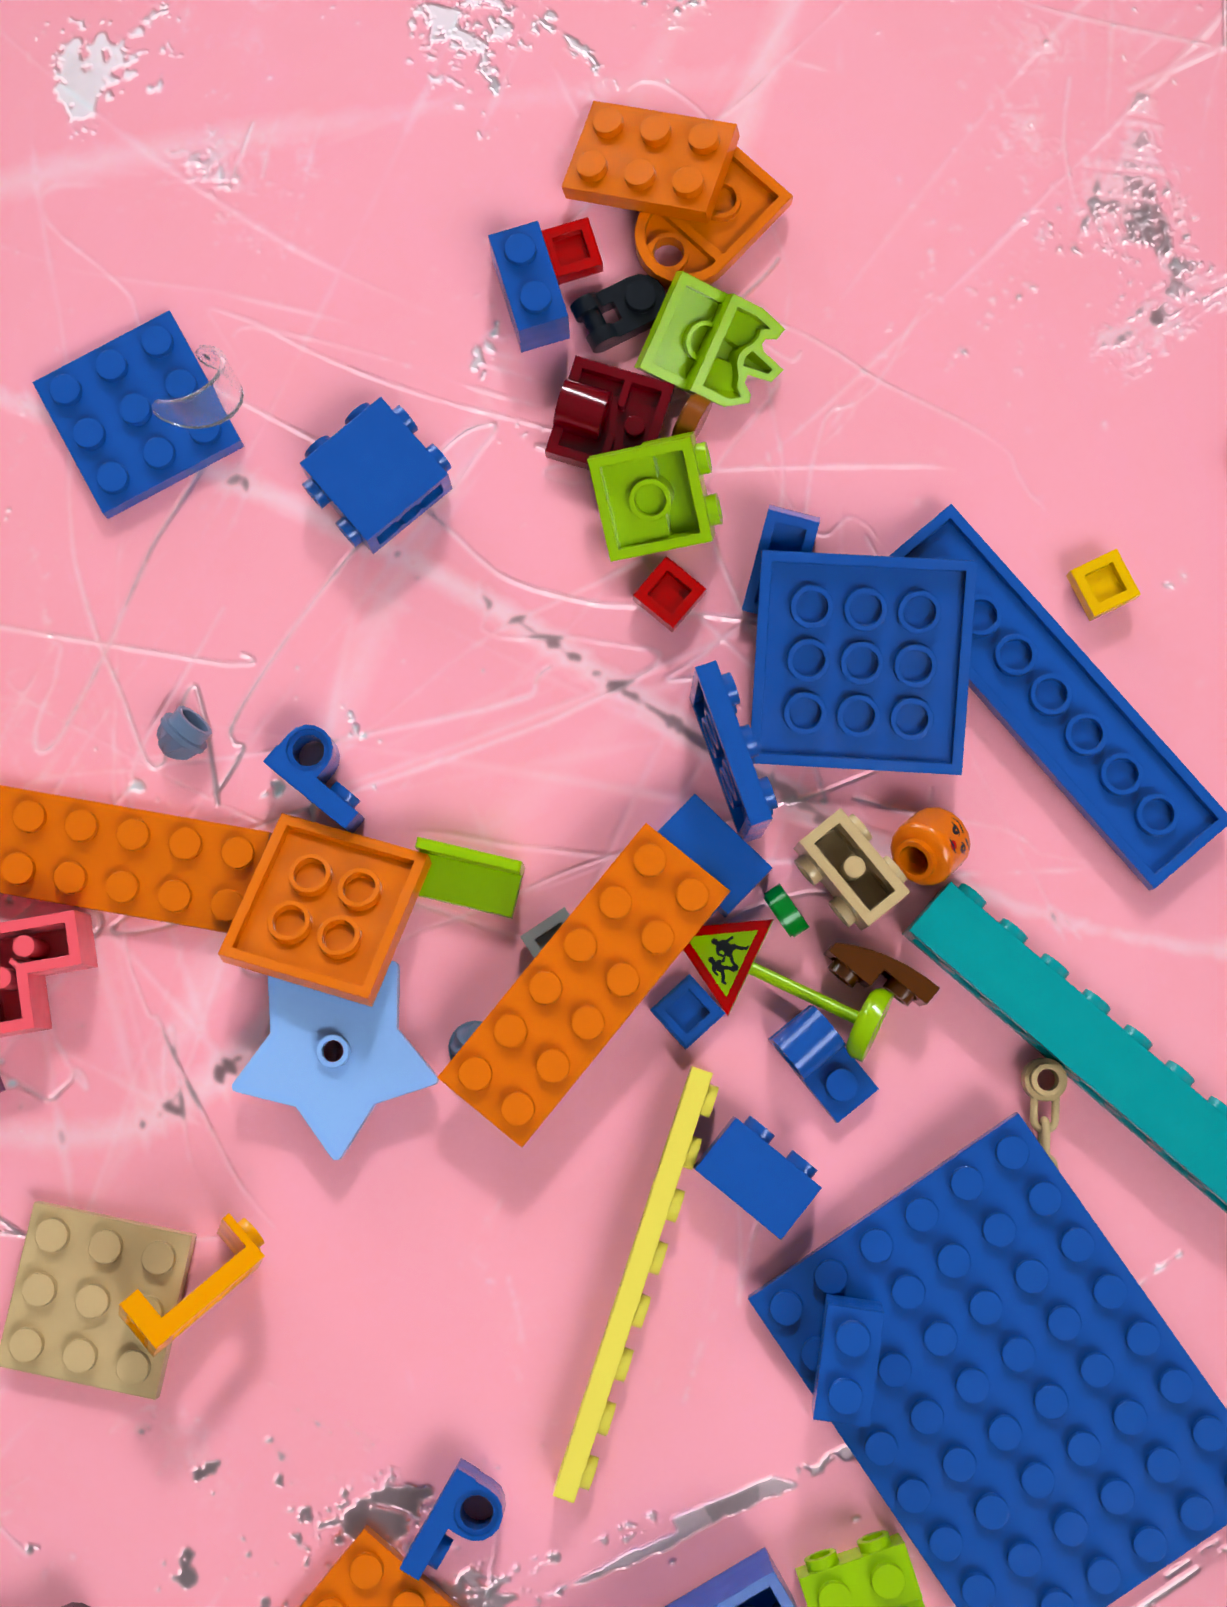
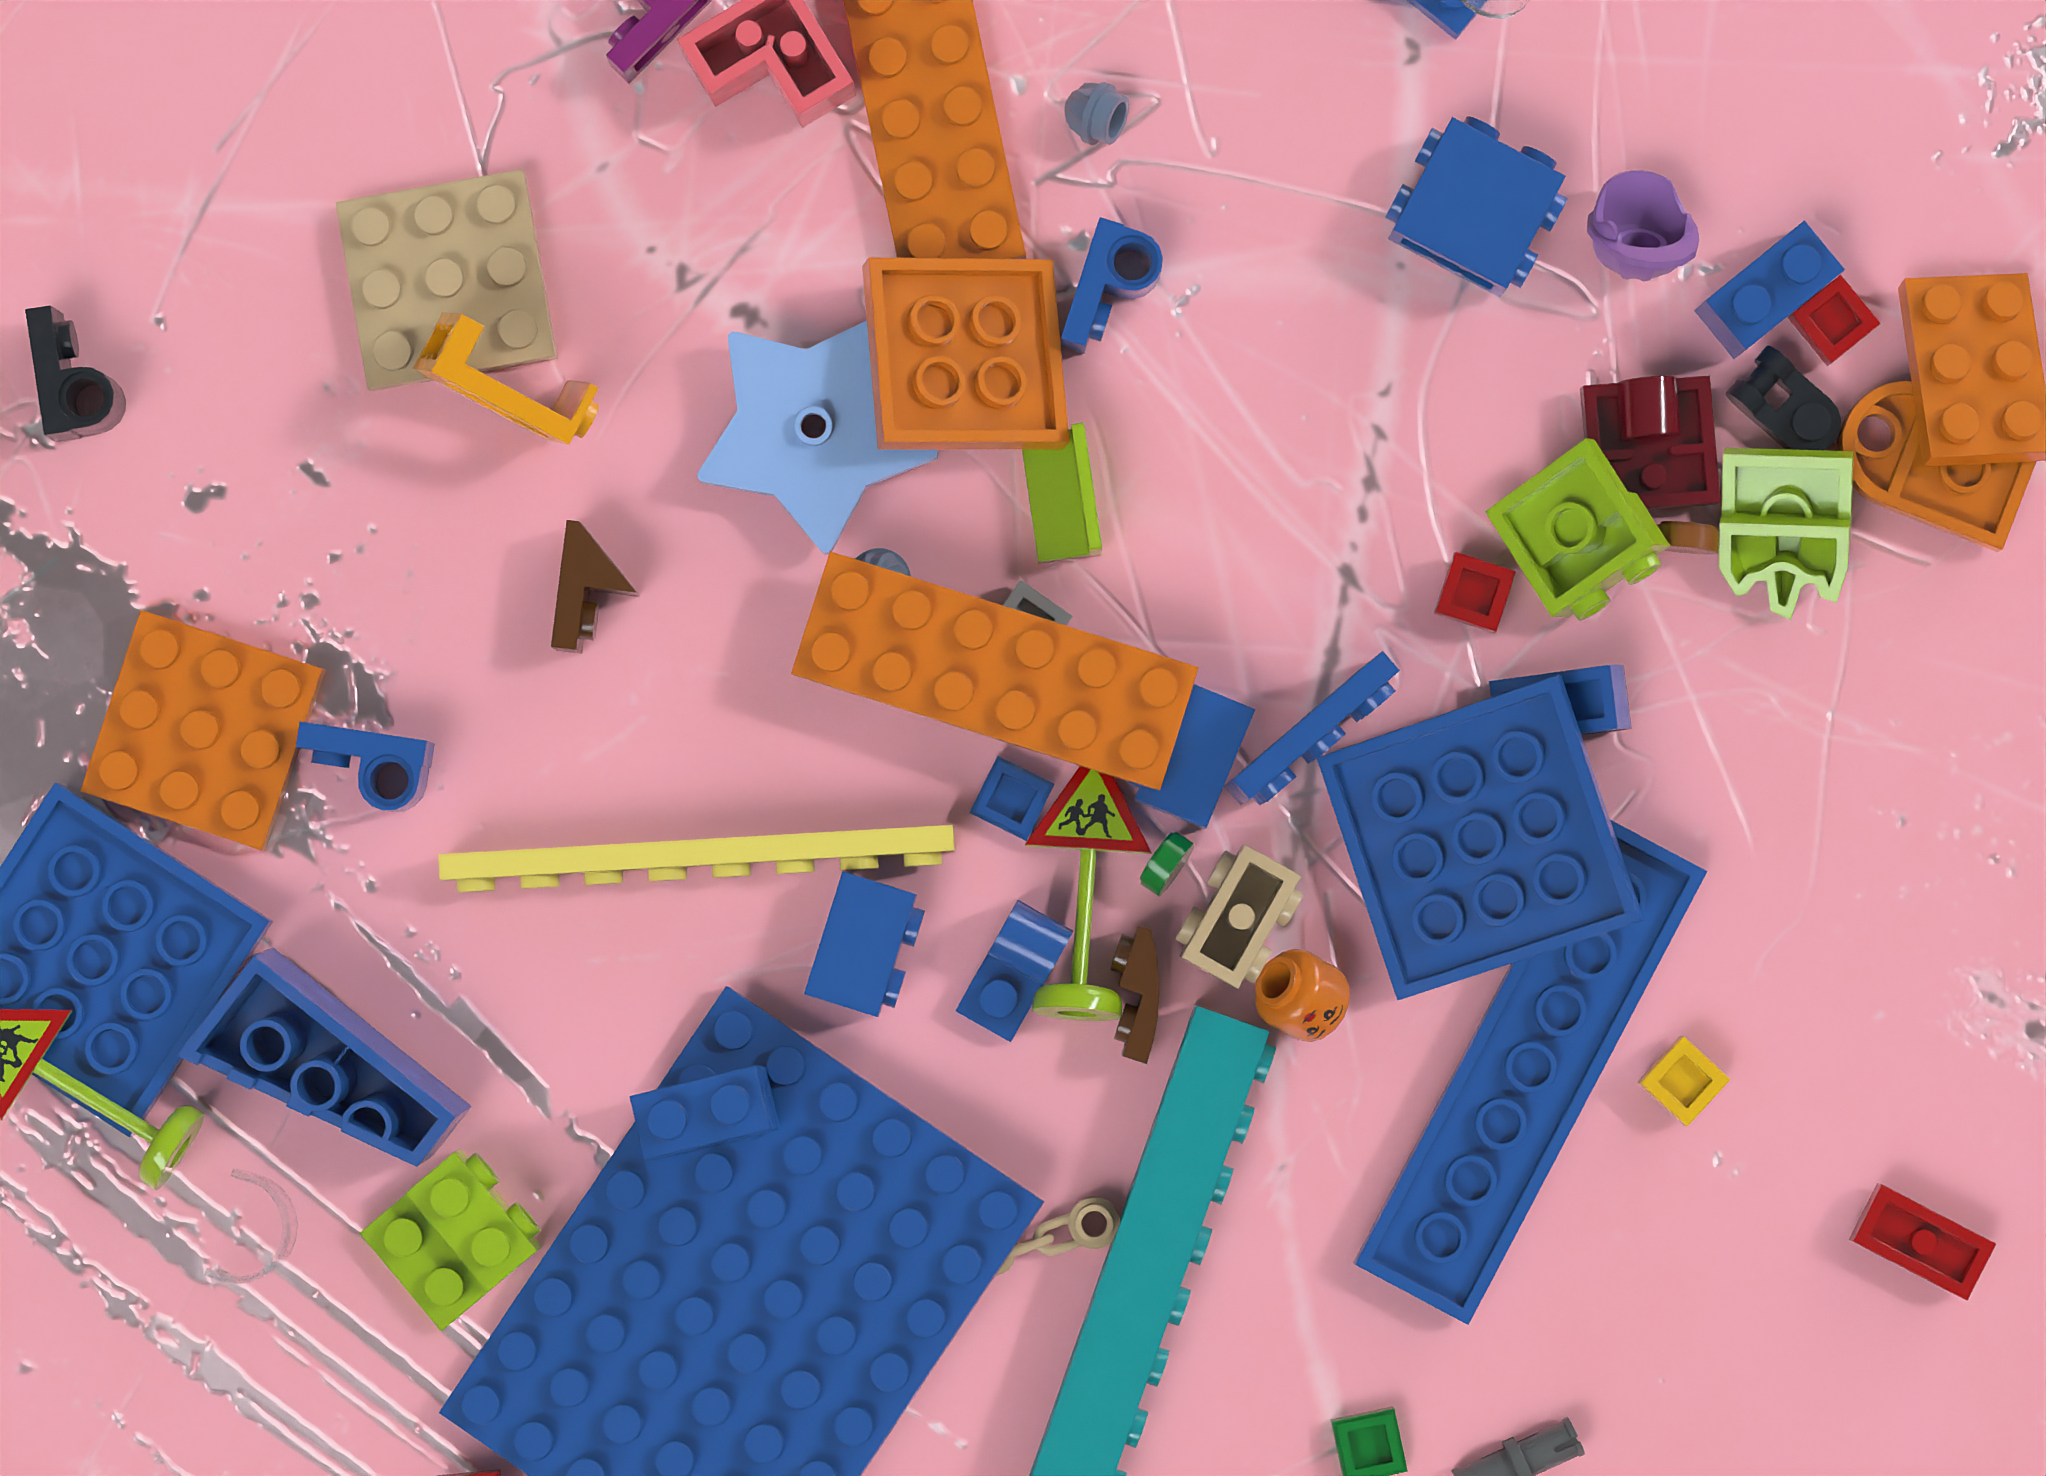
camera: 65 degrees right, 5 degrees up
none -> reddish brown slope [551,520,640,654]
none -> medium lavender piece [1587,170,1699,282]

